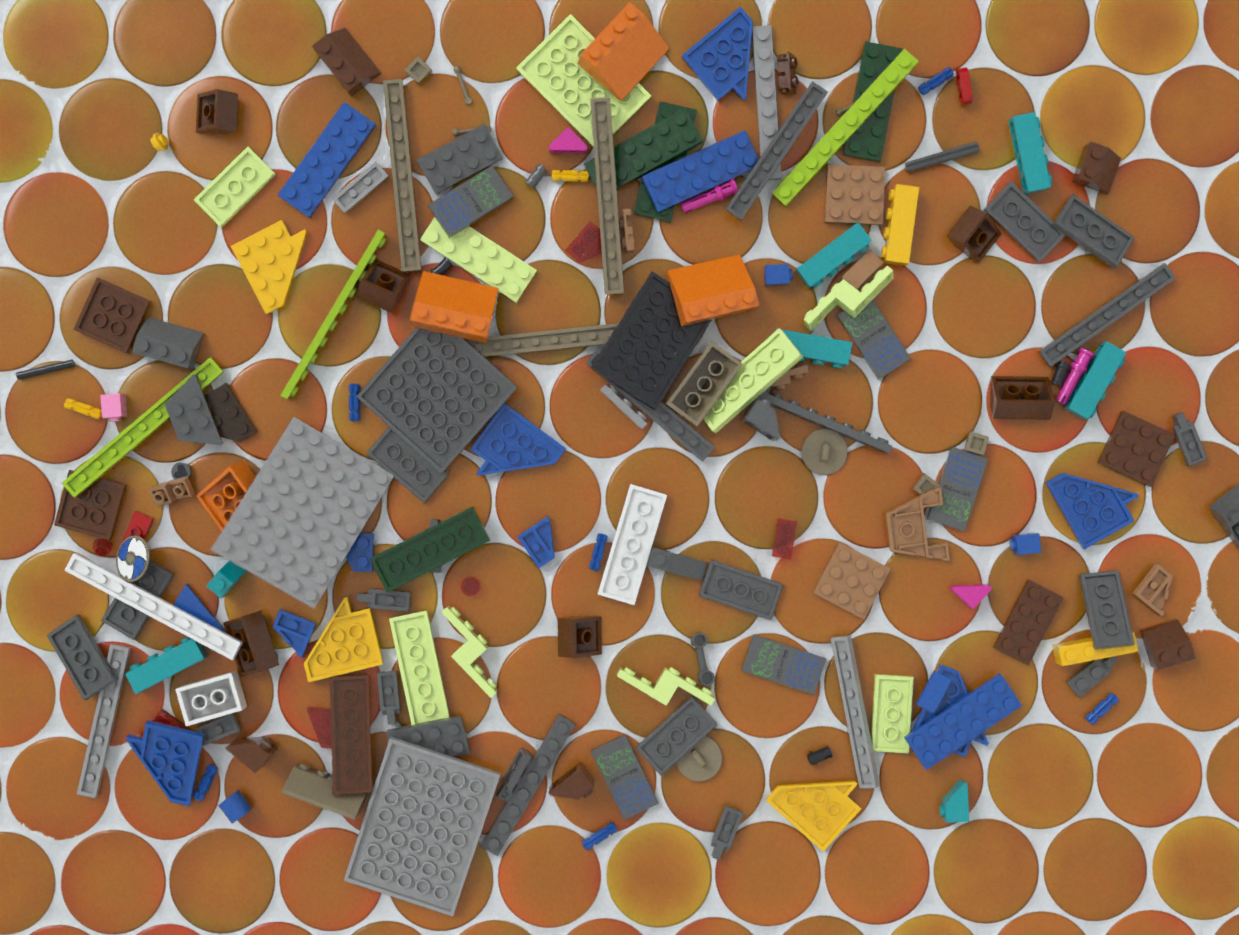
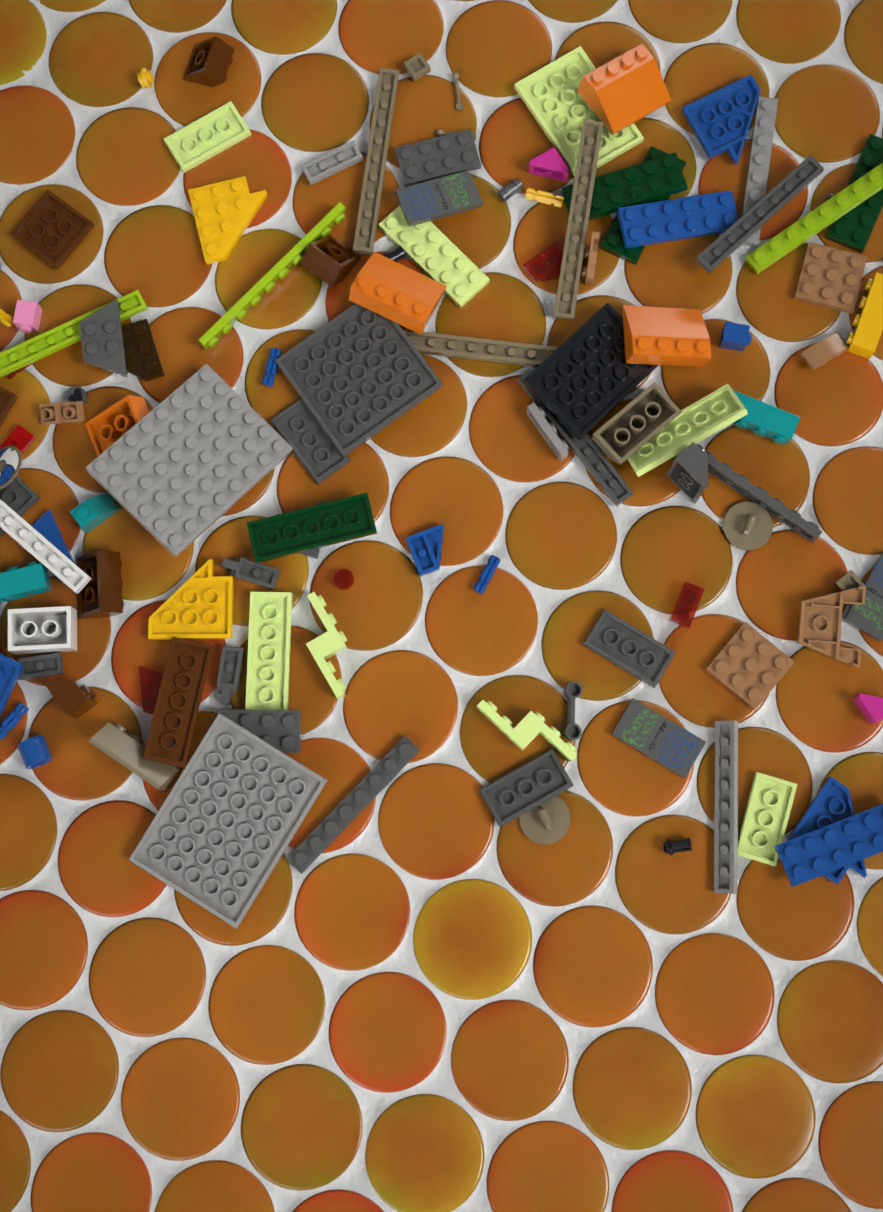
camera: 15 degrees right, 10 degrees down
dark grey slope [132,317,204,370] -> none
blue wing [273,609,317,658] -> none
blue plate [278,102,376,218] -> none
reddish brown slope [312,28,381,97] -> none
blue wing [346,533,374,572] -> none
blue wing [470,403,566,475] -> none
dark grey hinge [496,747,532,801] -> none
reddish brown slope [549,762,594,799] -> none
reddish brown slope [557,616,602,658] -> none
blue axle [582,822,617,850] -> none
dark grey tile [591,734,659,820] -> none
white plate [598,484,667,605] -> none
dark grey slope [647,546,708,581] -> none
dark pink pin [680,179,738,214] -> none
dark grey hinge [711,805,744,860] -> none
yellow wing [765,780,861,852] -> none
medium nougat slope [770,365,809,390] -> none
reddish brown hinge [777,51,799,94] -> none
teal brick [795,222,872,289] -> none
yellowish green bracket [804,266,894,331] -> none
dark grey tile [837,300,911,380] -> none
blue tile [916,670,952,714] -> none
teal slope [939,779,969,823] -> none

